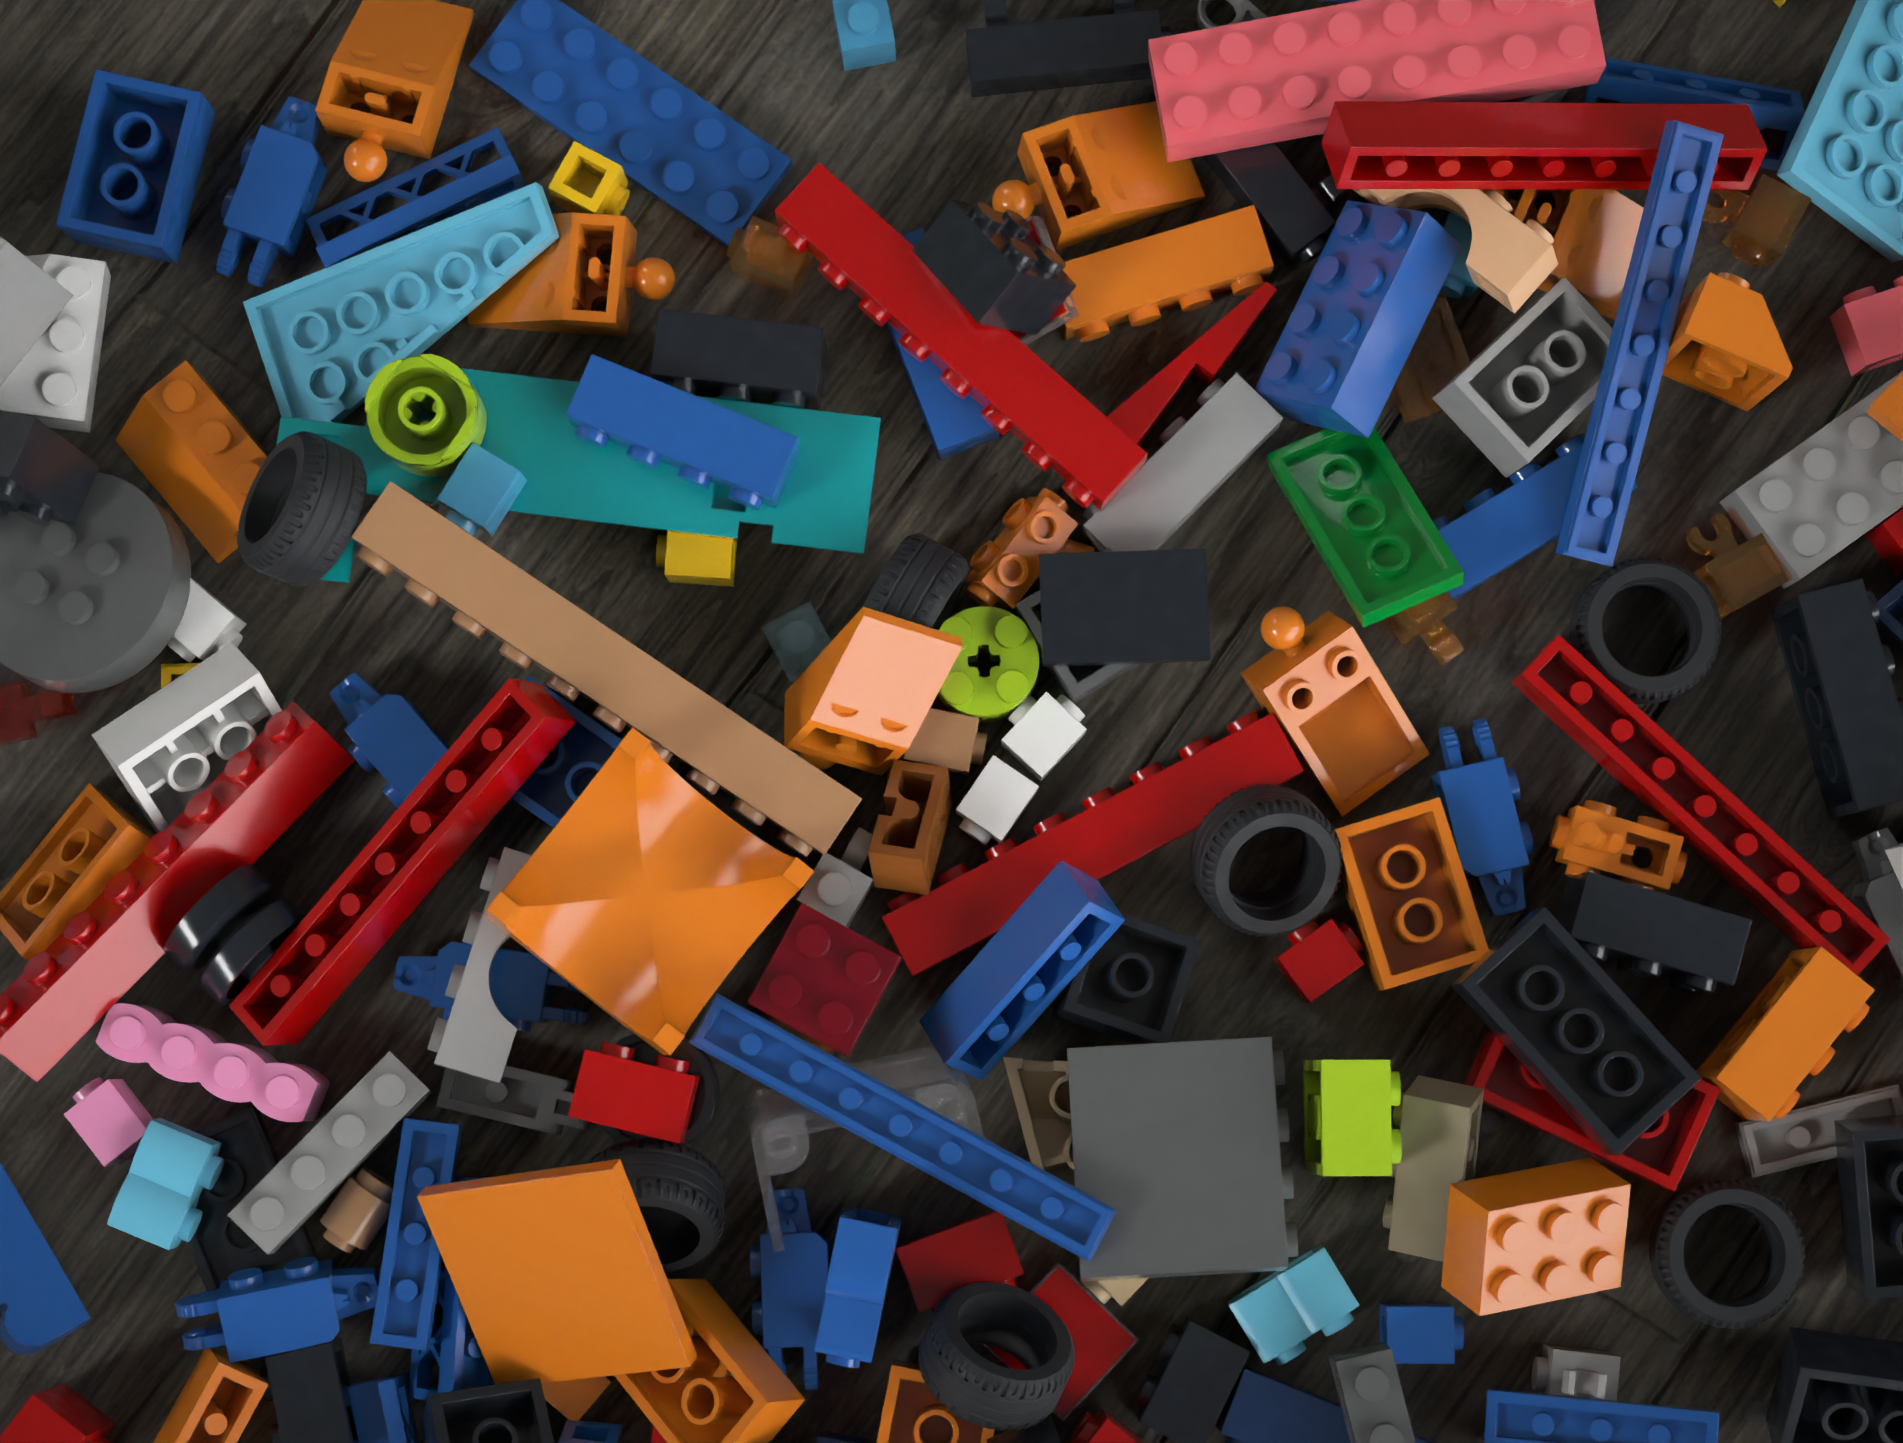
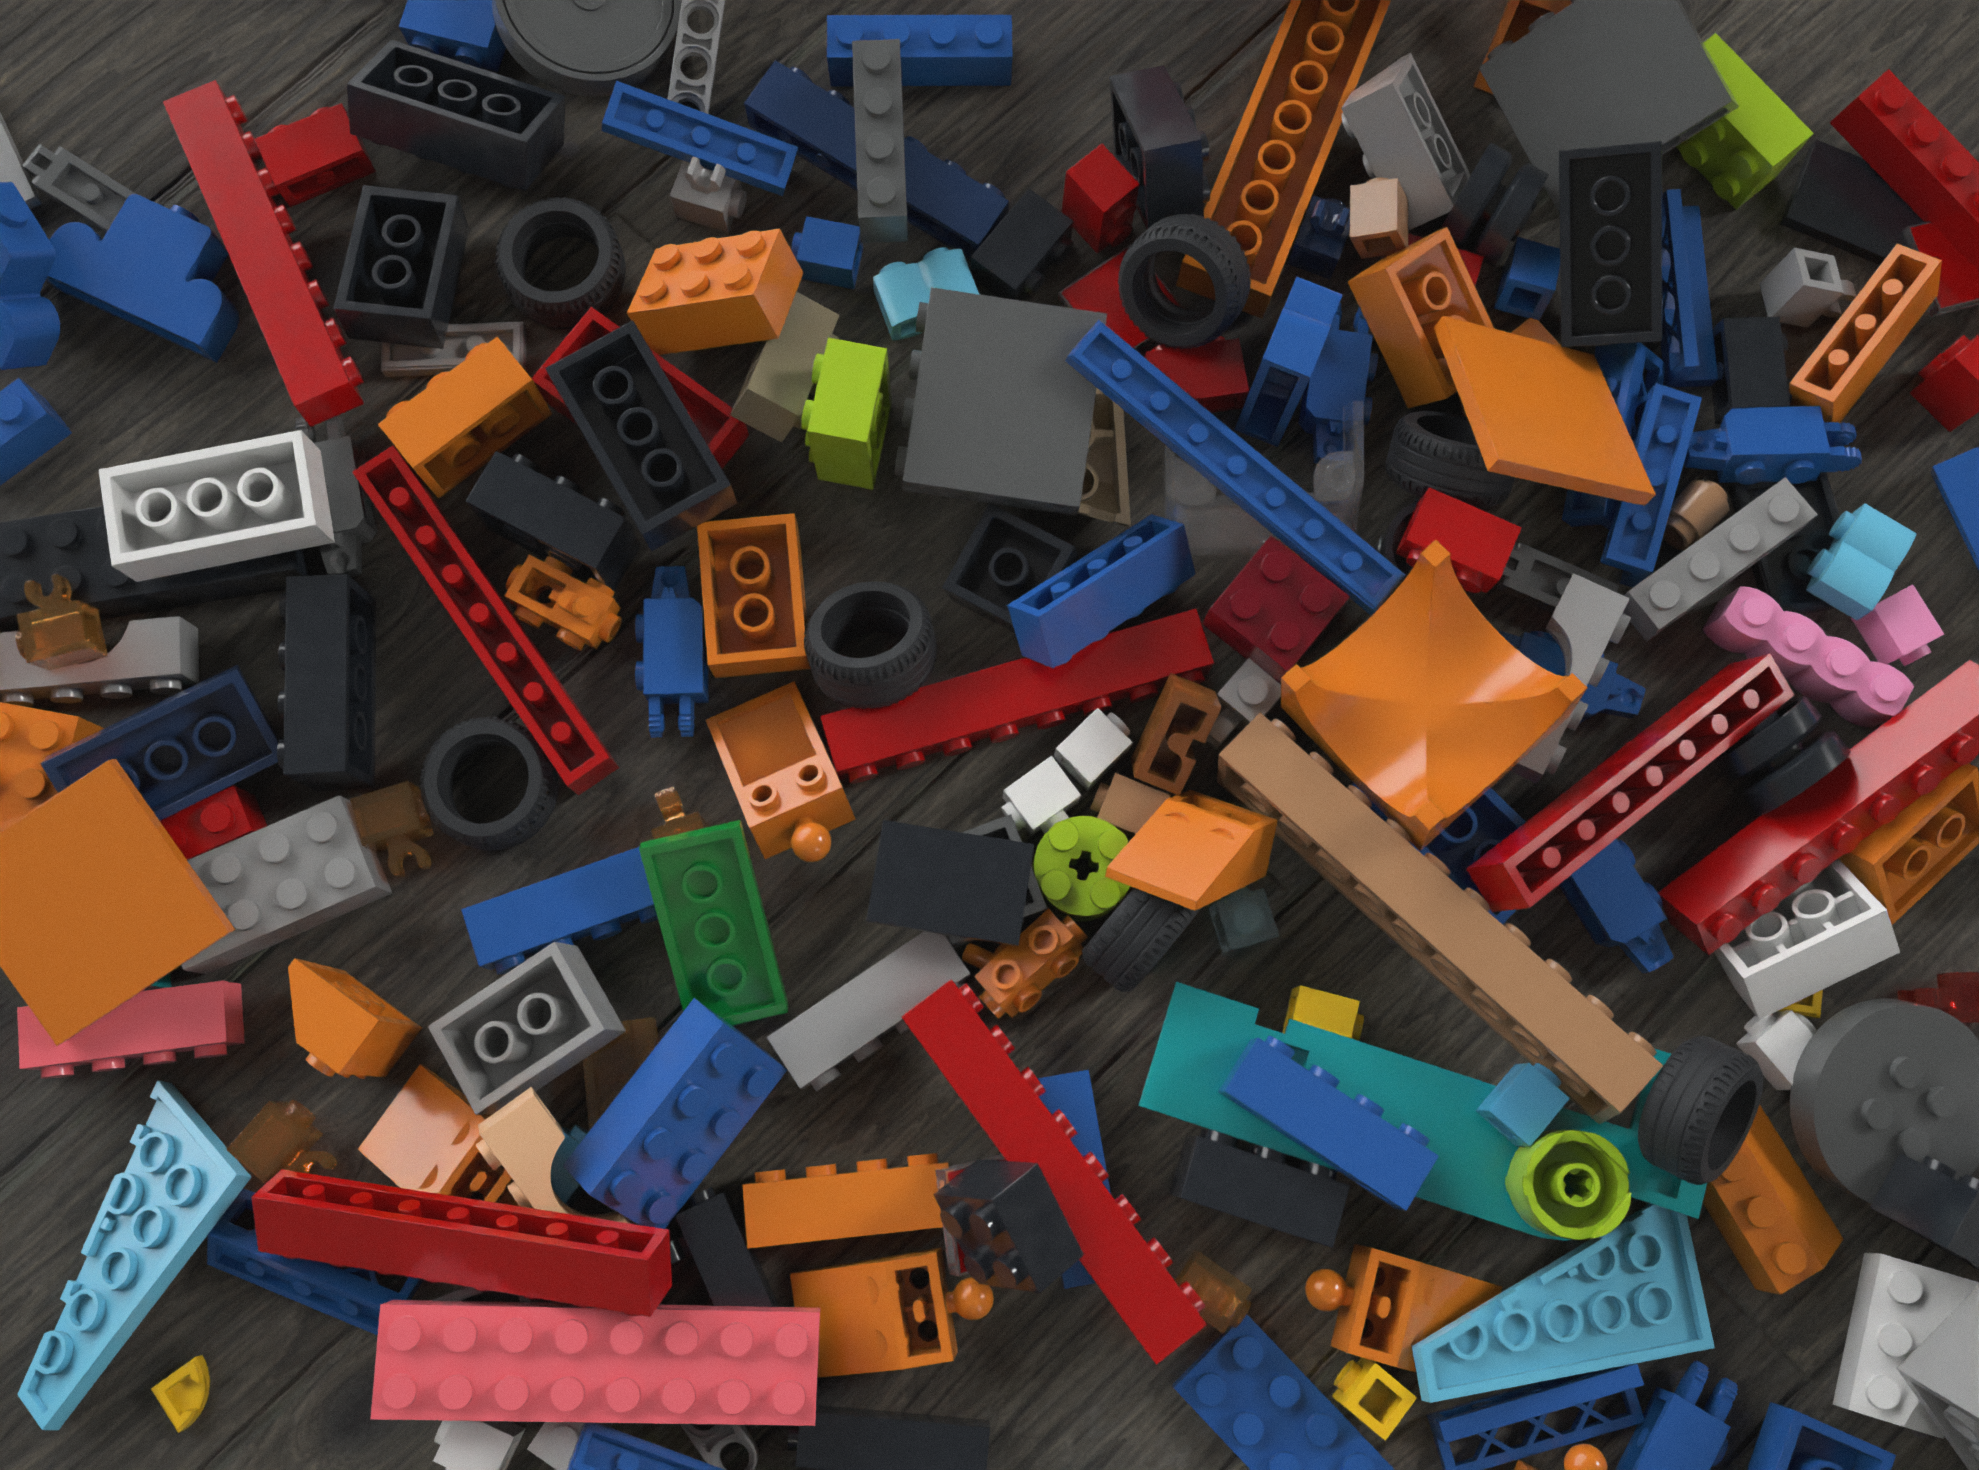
camera: 175 degrees left, 5 degrees down
red slope [1107,281,1277,446] -> none
red brick [1273,919,1364,1004] -> none
blue tile [1555,120,1724,567] -> none

